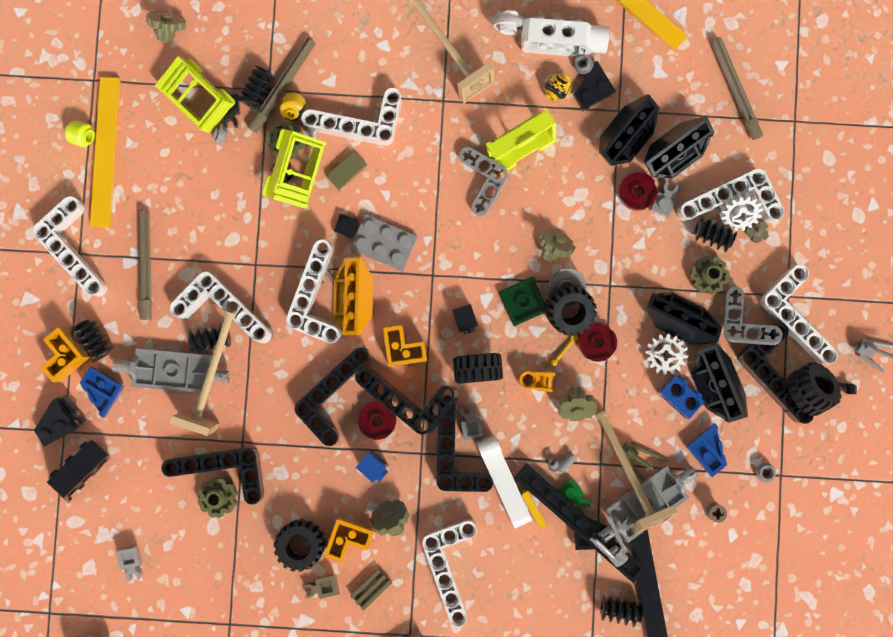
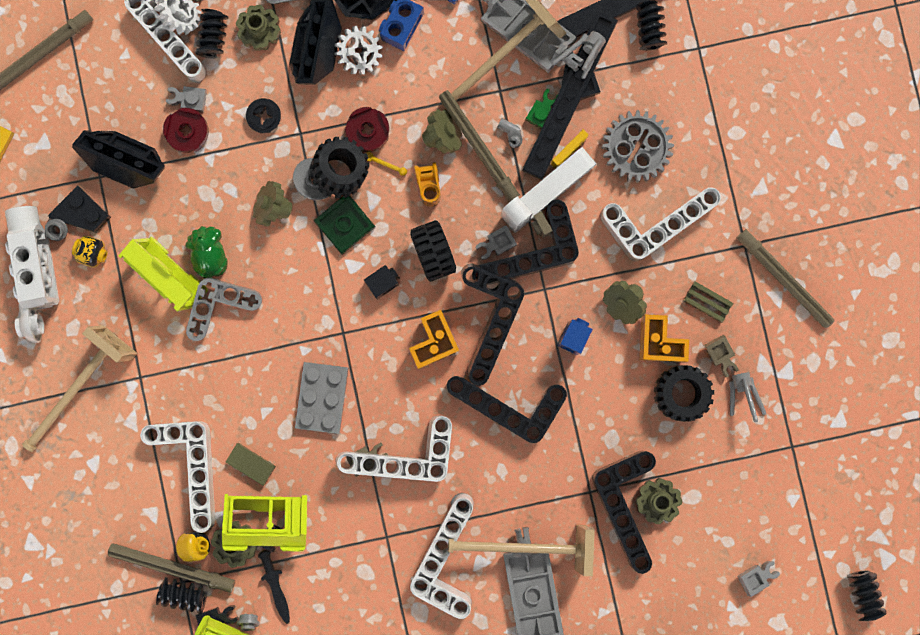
camera: 115 degrees left, 0 degrees up
black piece [188,324,231,353] -> none
light orange wedge [333,257,373,335] -> none
black plate [334,214,358,238] -> none
dark red plate [358,401,397,440] -> none
olive plant [622,441,667,482] -> none
black wedge [644,116,715,179] -> none
none -> green hair [185,226,228,278]
none -> black gear [246,98,281,134]
none -> black sword [258,550,290,624]
none -> dark tan axle [439,90,520,202]
none -> dark tan plate [531,211,553,238]
none -> light grey gear [601,110,674,183]
none -> light grey plant [729,372,766,422]

